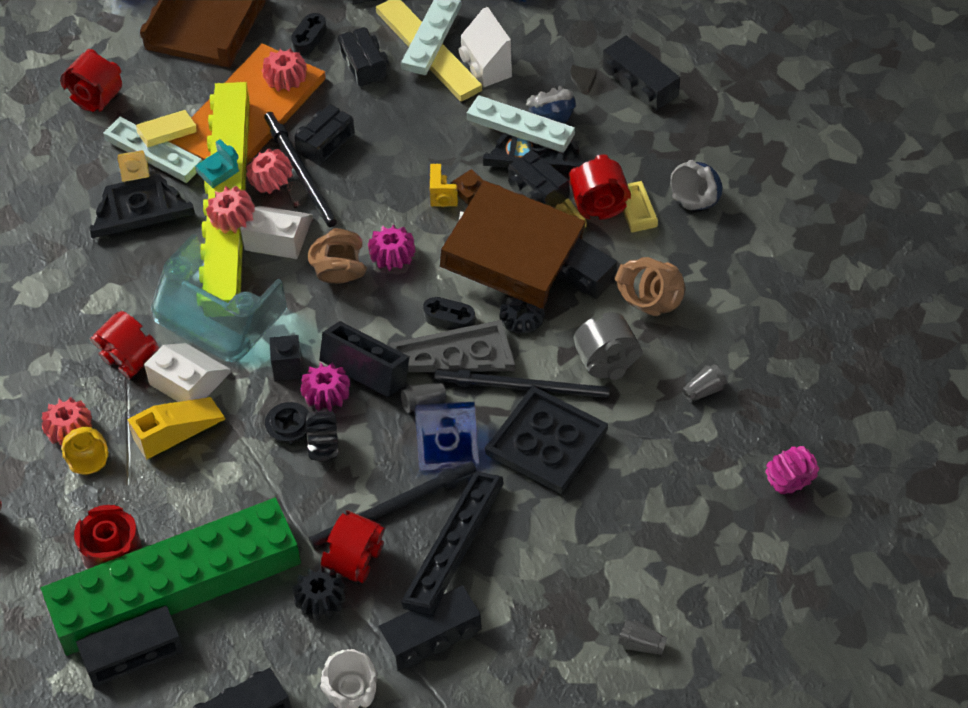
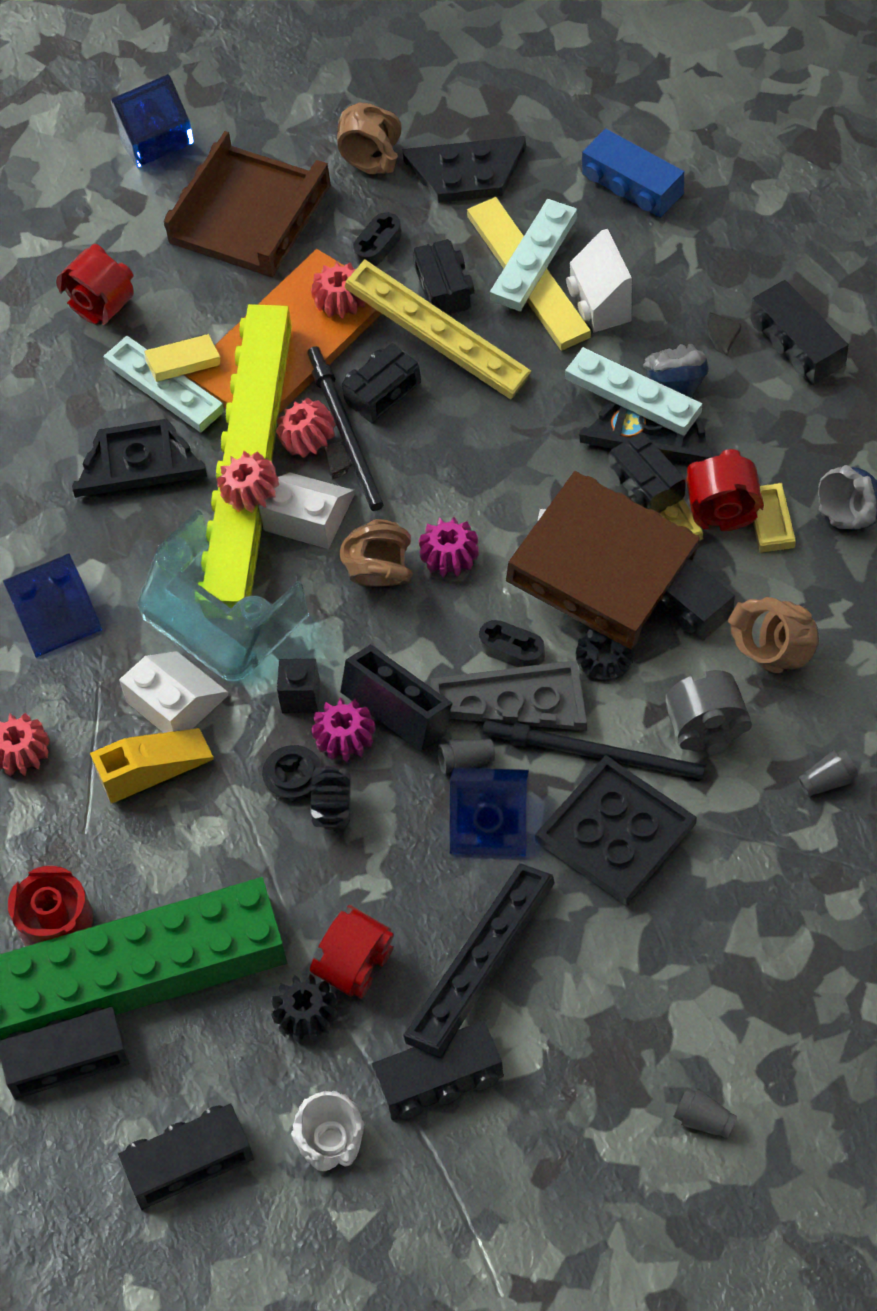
camera: 10 degrees right, 5 degrees up
yellow hair [61,427,108,475] -> none
red brick [90,311,159,380] -> none
yellow bracket [117,150,150,182] -> none
teal bracket [195,139,239,188] -> none
black bar [309,461,477,548] -> none
yellow bracket [430,164,458,207] -> none
reddish brown plate [450,169,484,205] -> none
none -> clear blue slope [3,553,102,658]
none -> light yellow tile [344,259,531,400]

